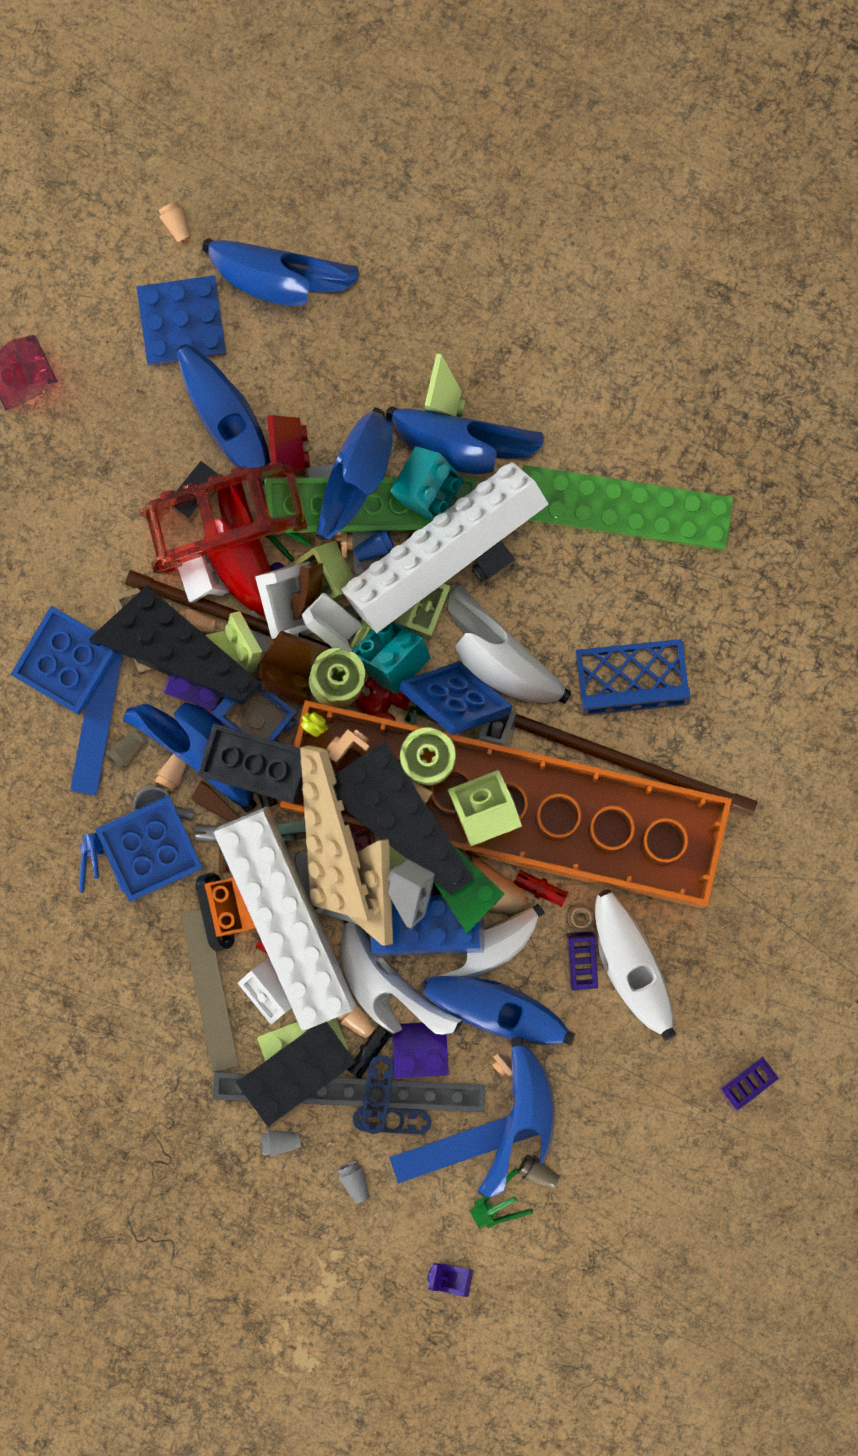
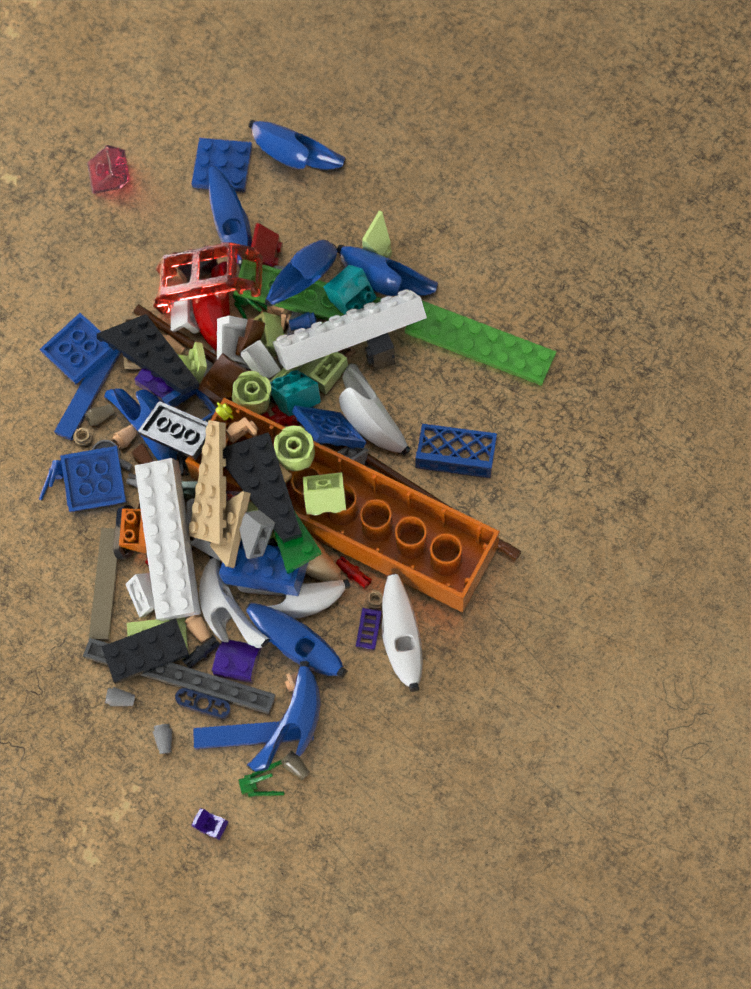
camera: 20 degrees right, 15 degrees down
light nougat cone [159,201,191,243] -> none
dark blue beam [361,1055,394,1134] -> none
dark purple slope [720,1057,779,1111] -> none
none -> tan plate [73,428,92,446]

